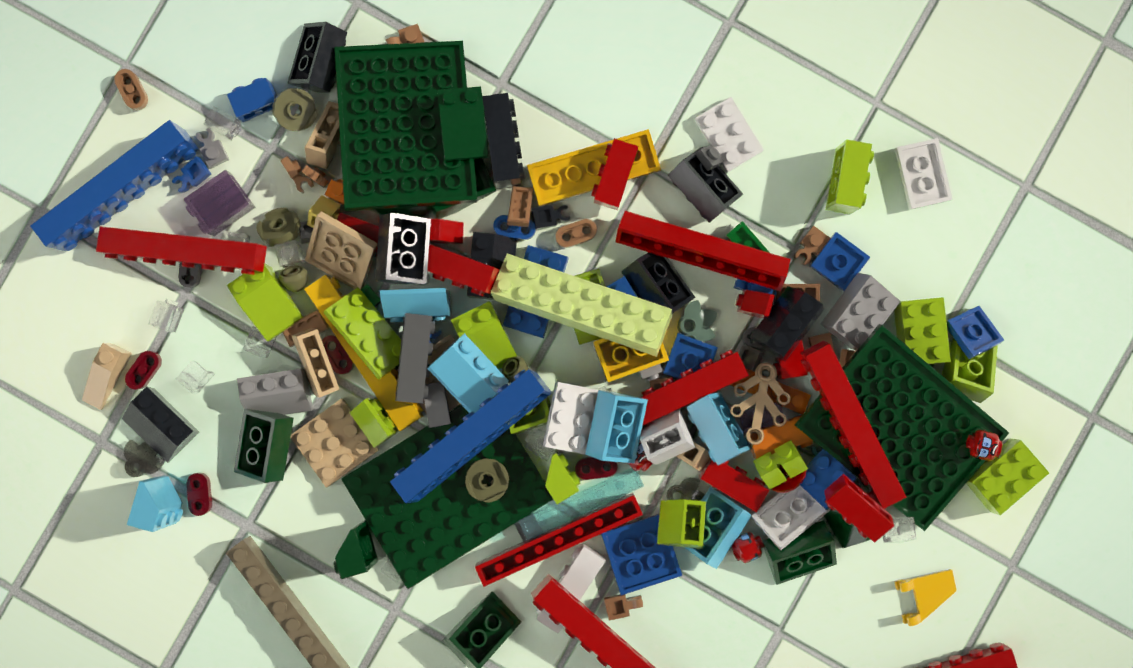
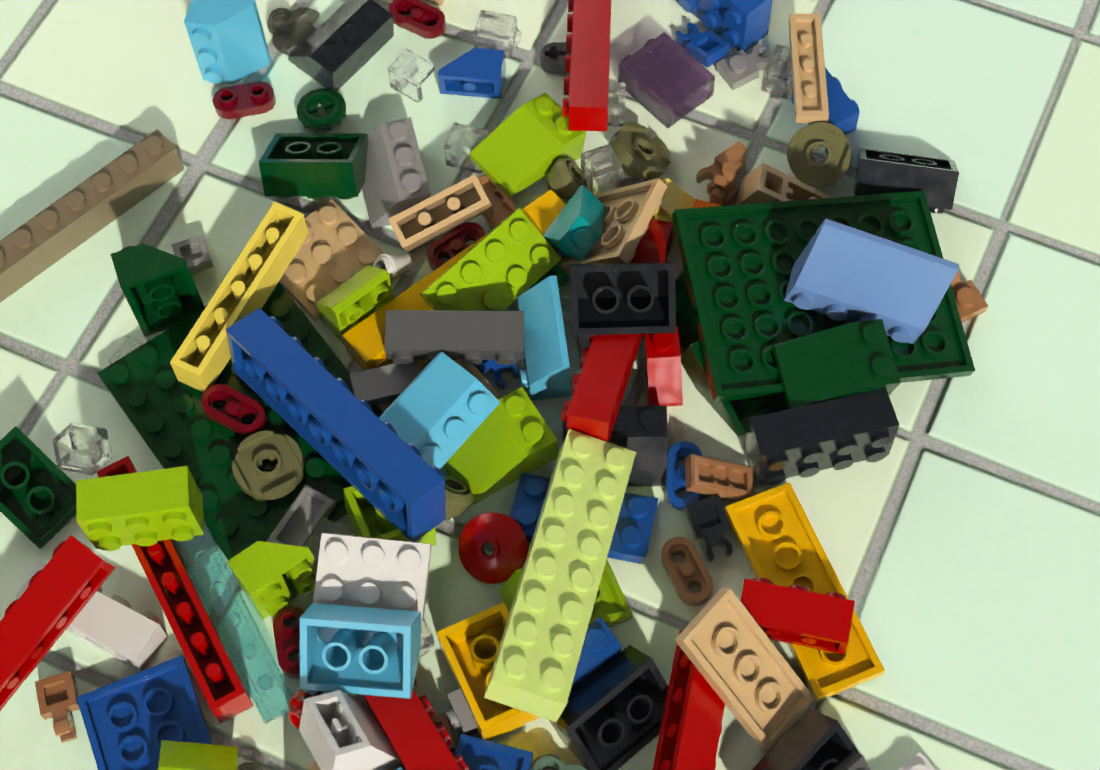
camera: 85 degrees right, 25 degrees down
none -> clear brick [52,422,113,475]
none -> lime brick [76,466,204,551]
none -> light yellow brick [170,201,309,392]
none -> light grey plate [171,234,214,274]
none -> dark red plate [201,384,267,437]
none -> light grey tile [266,484,336,547]
none -> dark green gear [297,88,346,133]
none -> white pin [373,254,413,279]
none -> blue slope [438,48,506,99]
none -> red dish [458,512,528,584]
none -> teal slope [543,185,605,261]
none -> tan plate [675,588,814,751]
none -> medium blue slope [784,218,959,344]
none -> tan plate [788,13,829,123]

